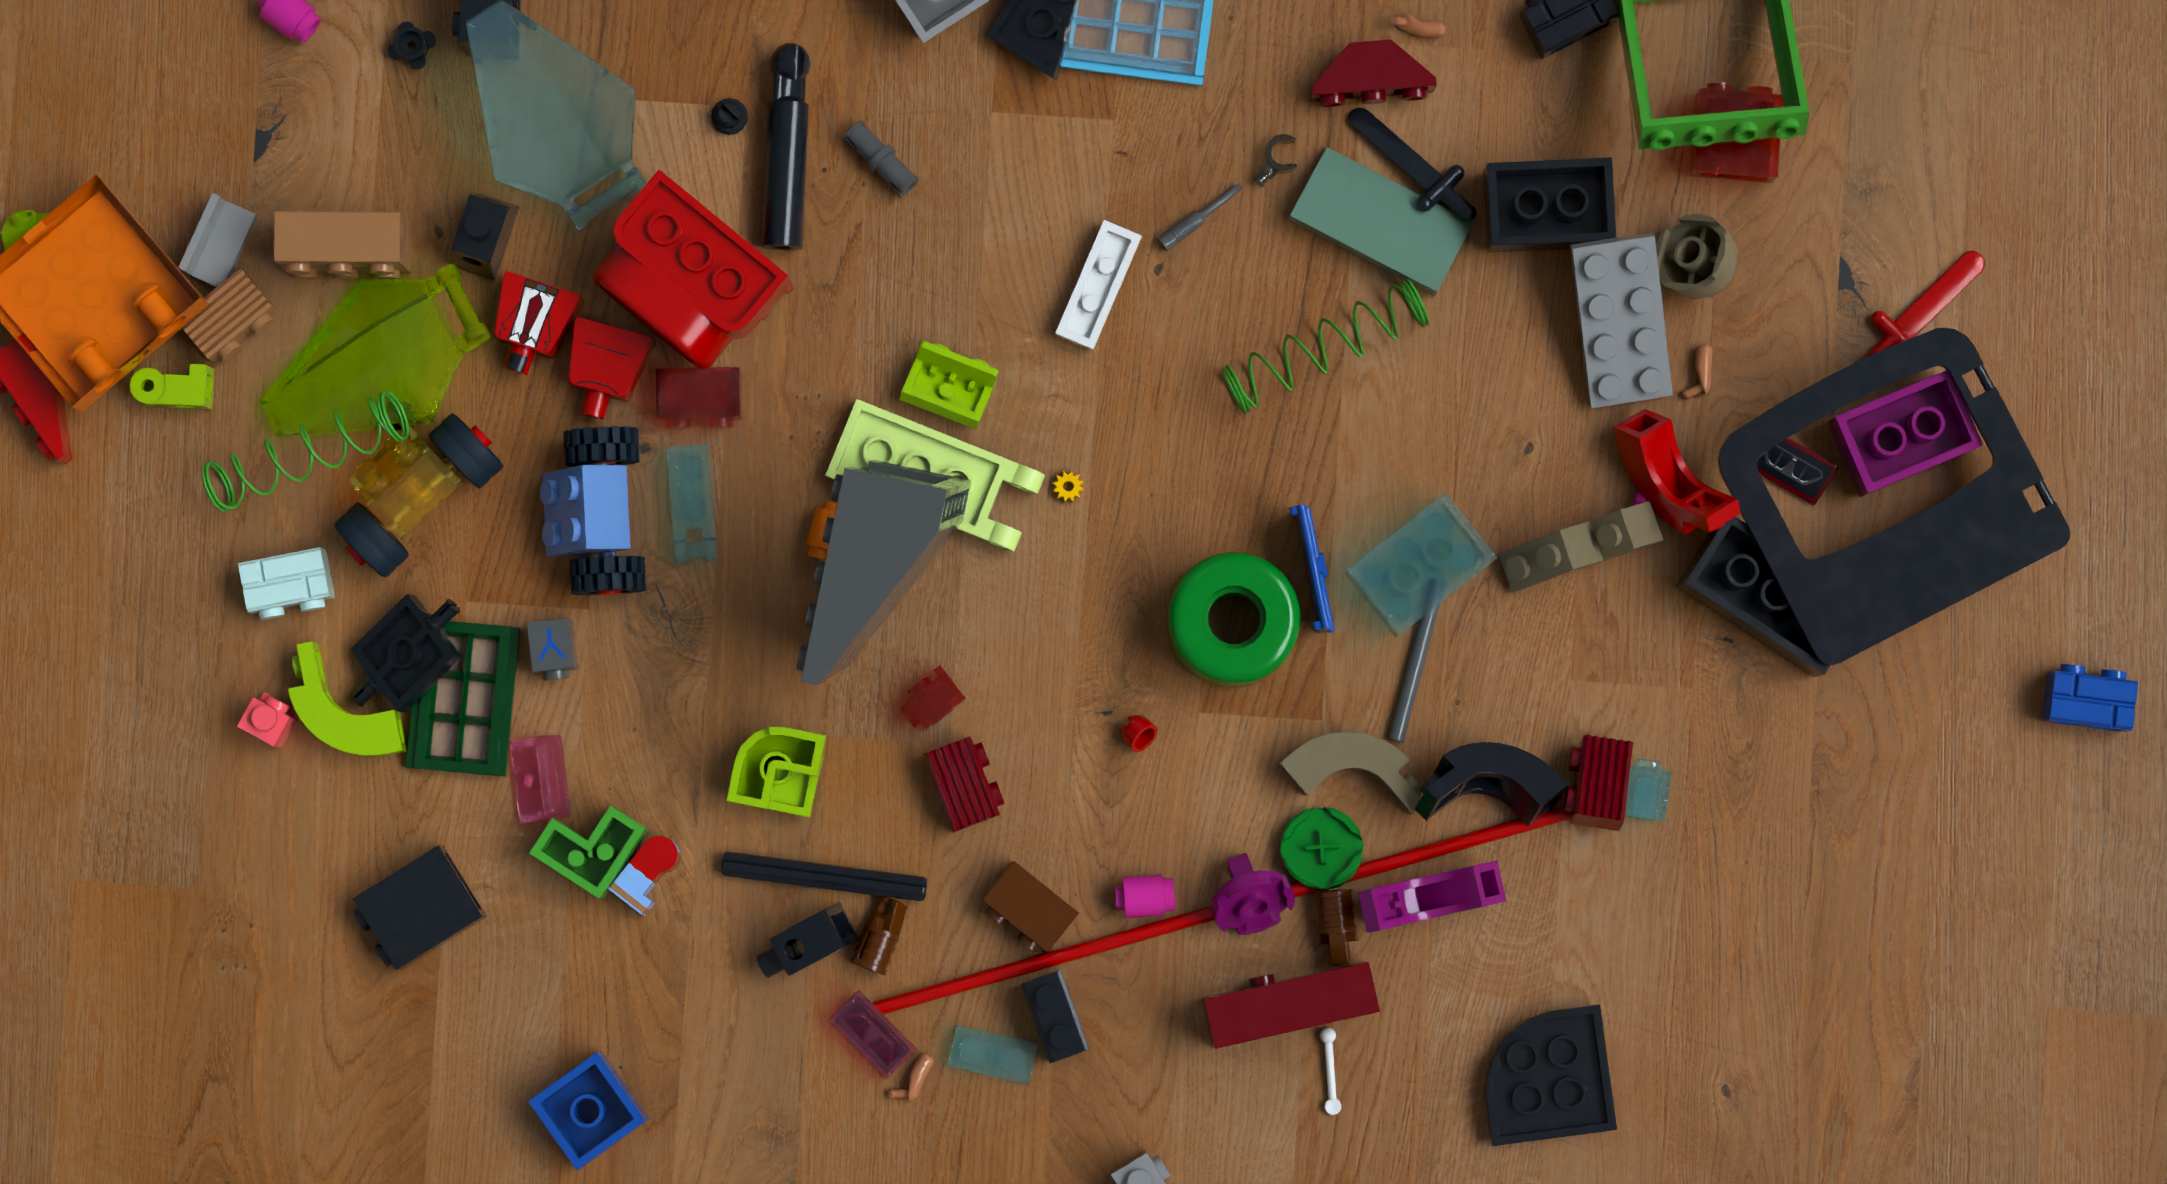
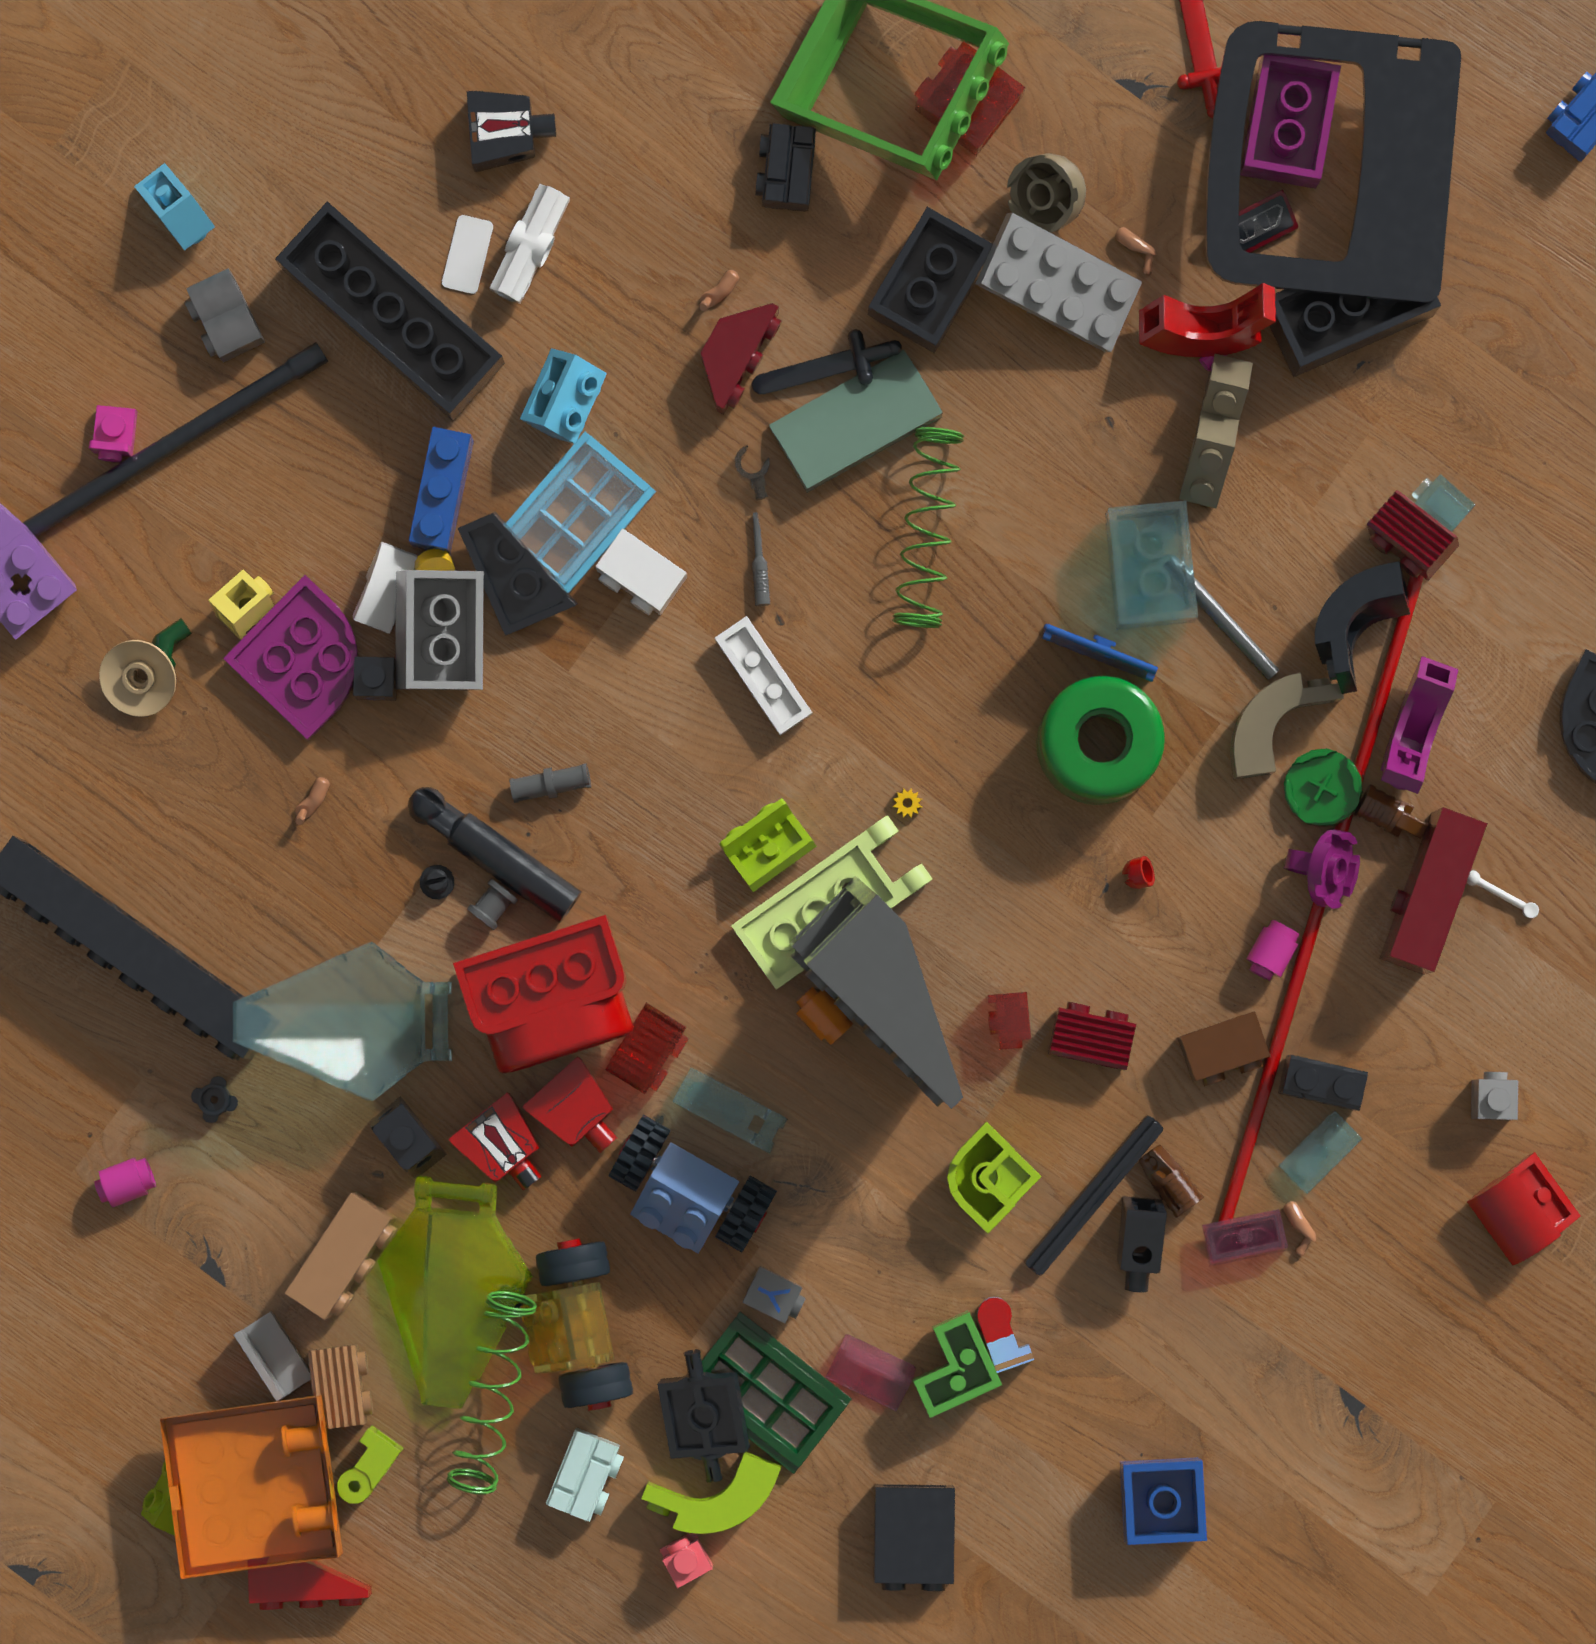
camera: 60 degrees left, 0 degrees up
none -> dark grey bush [467,879,518,930]
none -> white brick [596,528,687,615]

